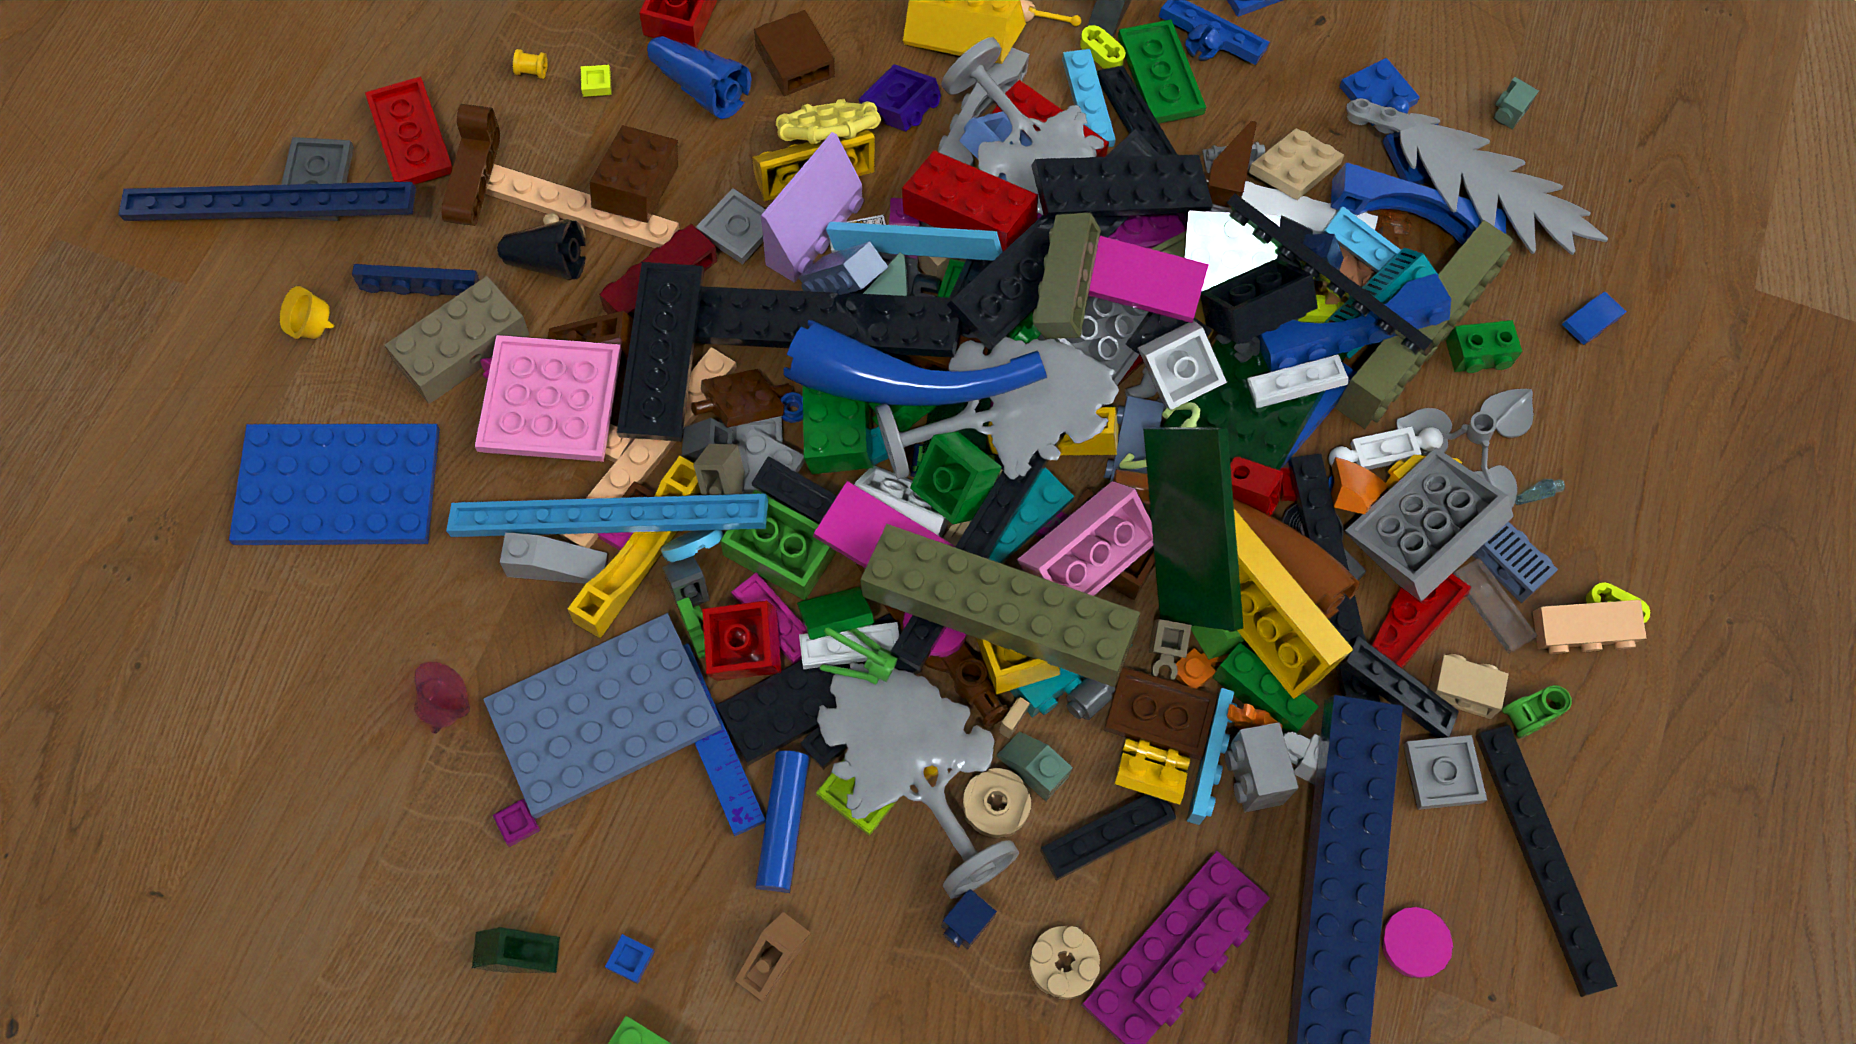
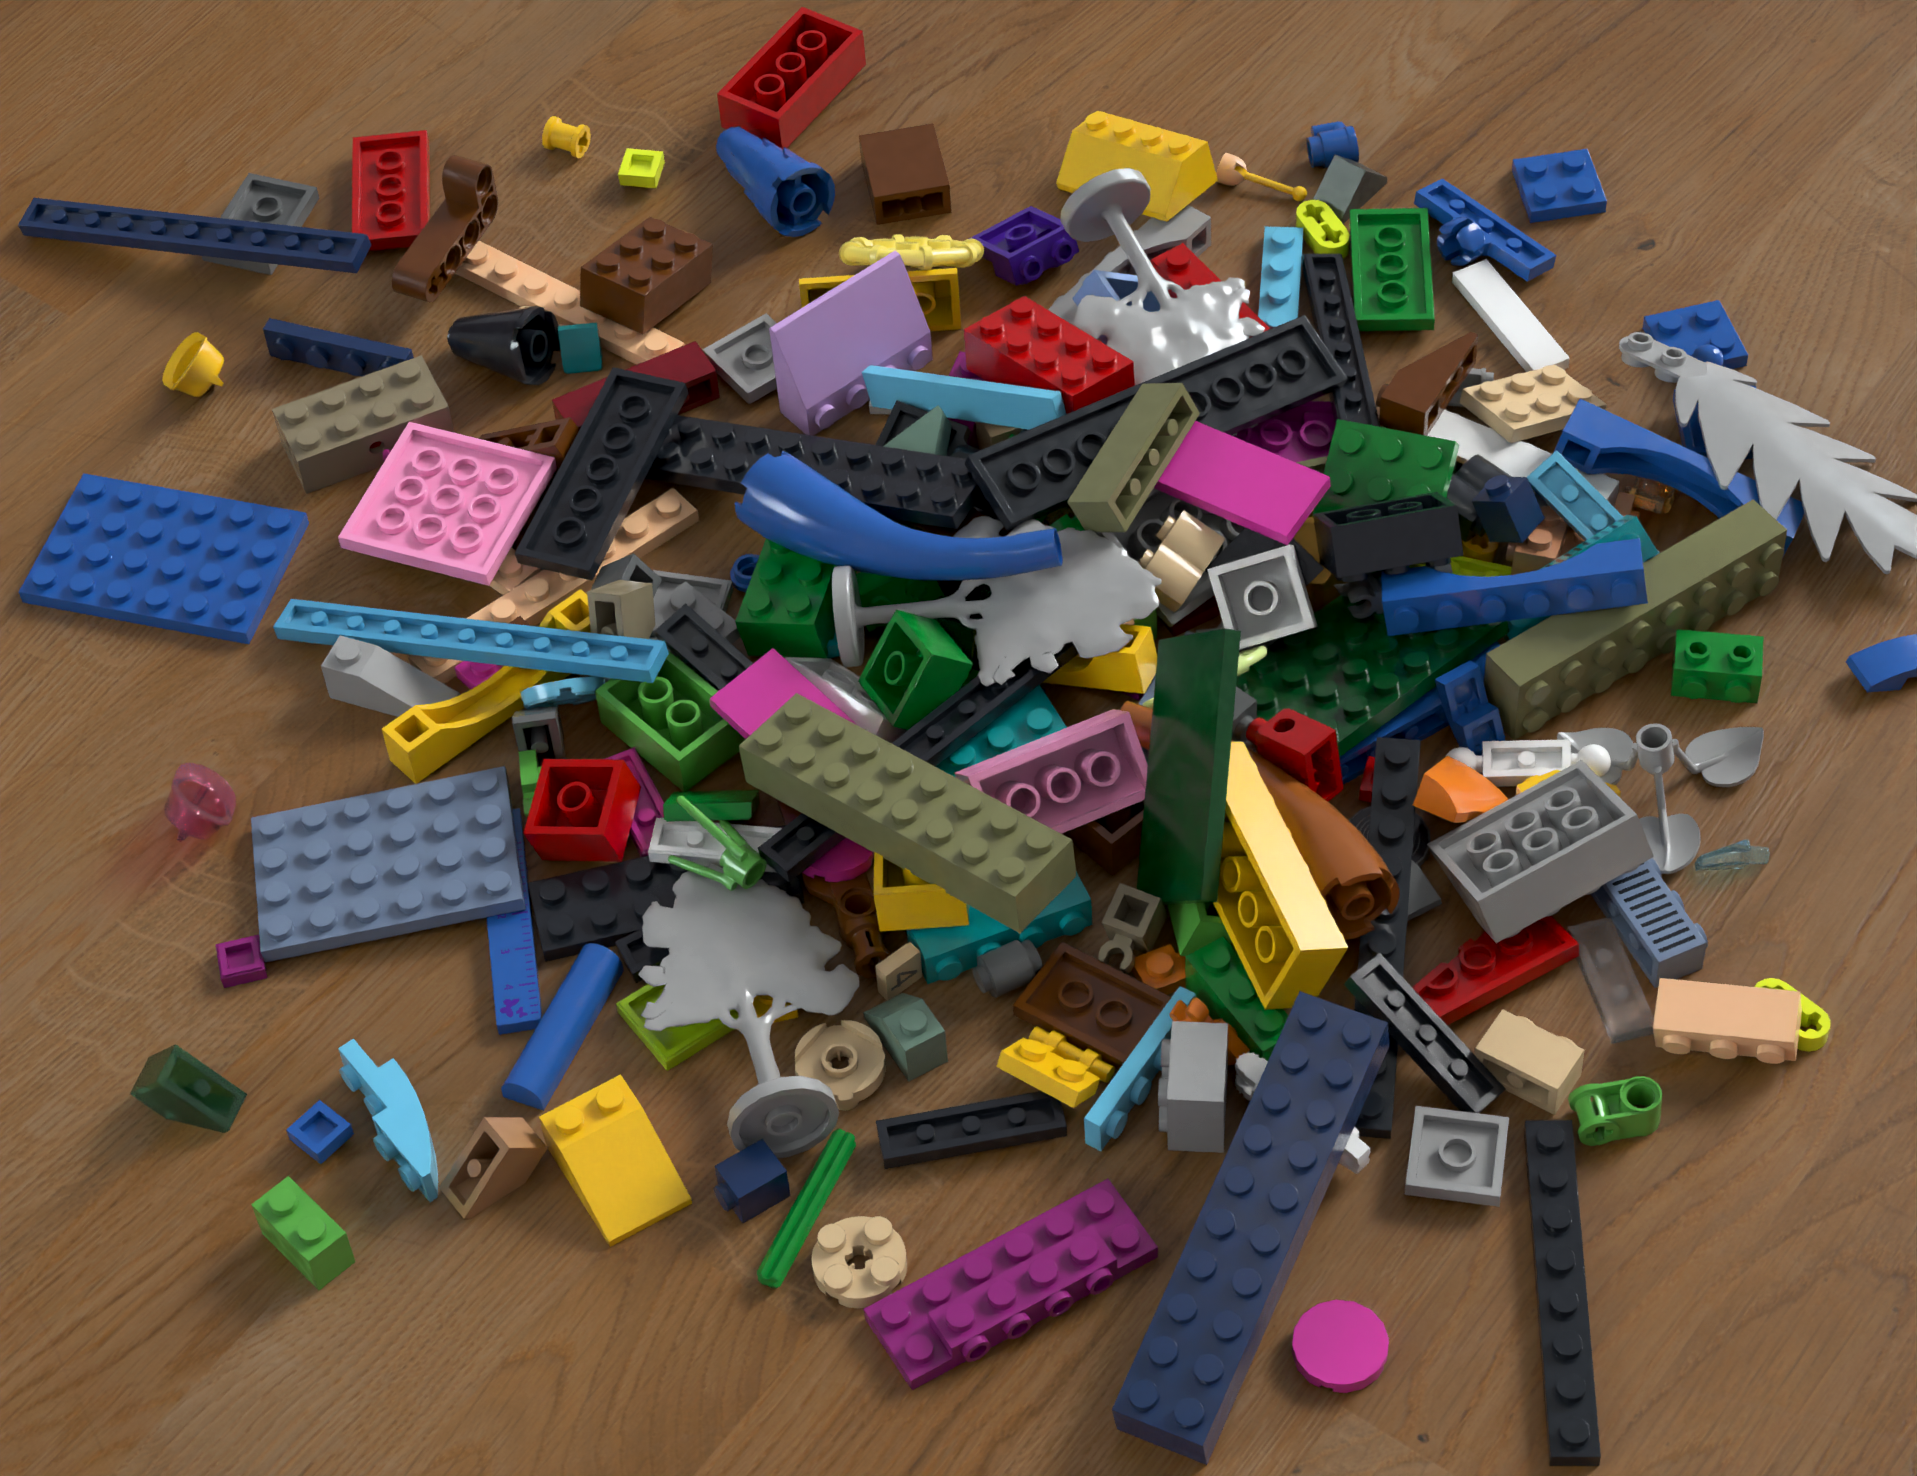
camera: 25 degrees right, 15 degrees down
reddish brown plate [691,369,792,428] -> none
sand blue brick [798,241,888,295] -> none
black plate [1031,155,1213,219] -> none
black plate [1227,193,1435,356] -> none
white tile [1247,355,1348,408] -> none
sand green brick [1494,77,1539,130] -> none
none -> medium azure slope [338,1039,438,1202]
none -> yellow slope [539,1074,692,1247]
none -> teal slope [558,323,603,374]
none -> green axle [757,1129,856,1289]
none -> tan brick [1138,510,1225,613]
none -> blue slope [1435,660,1506,755]
none -> white tile [1452,259,1570,372]

